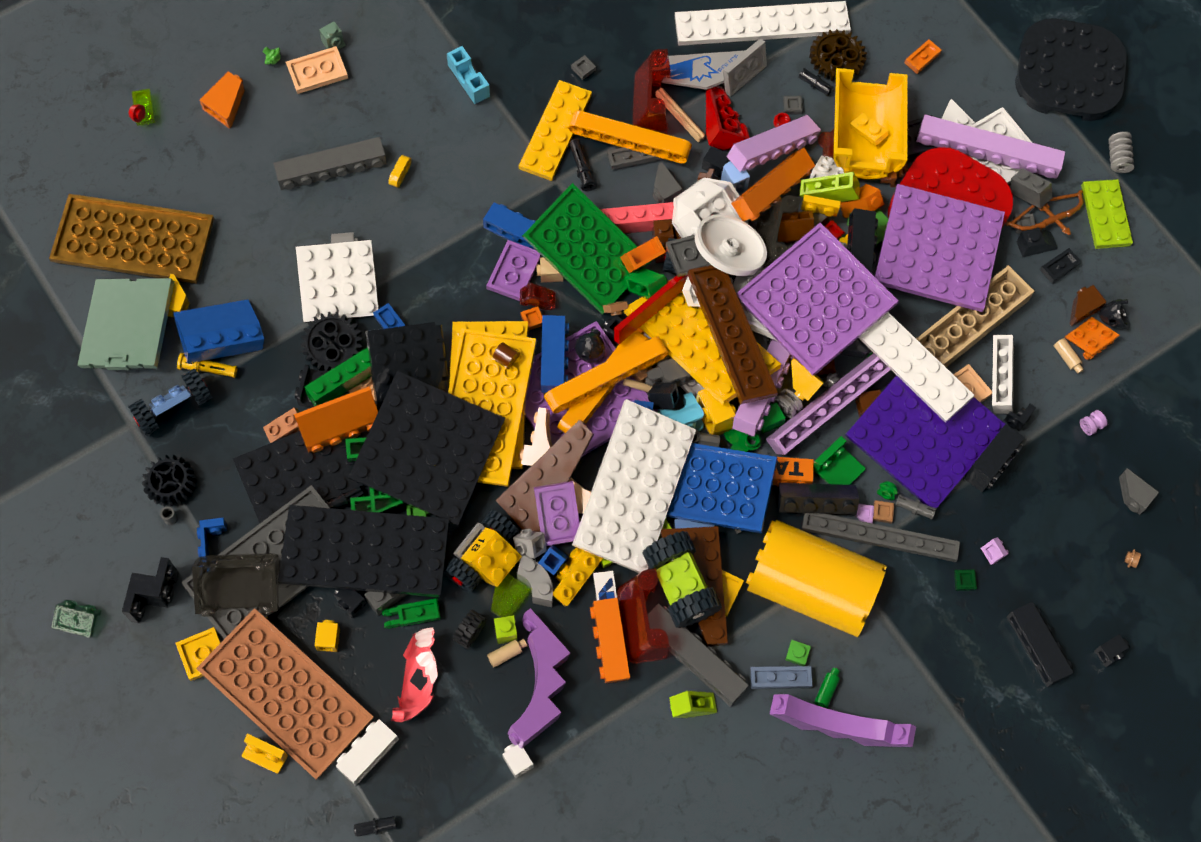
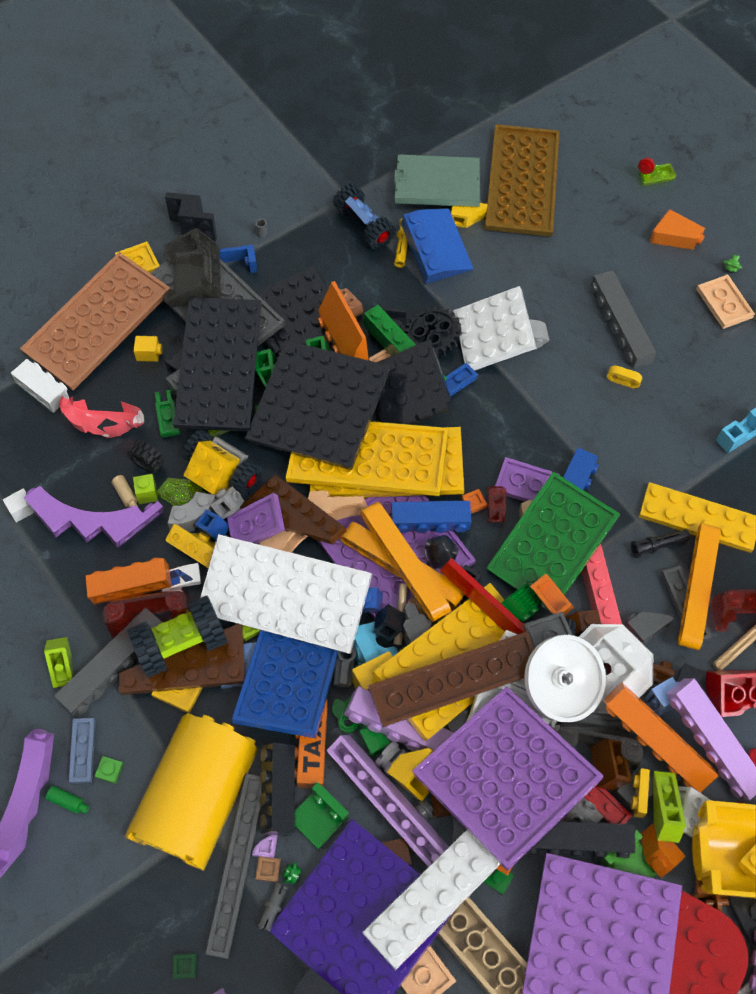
camera: 90 degrees right, 5 degrees down
clear green bracket [51,600,101,638] -> none
black gear [142,455,196,507] -> none
yellow bracket [242,734,288,774] -> none
reddish brown brick [493,342,520,369] -> none
medium nougat plate [603,301,628,316] -> none

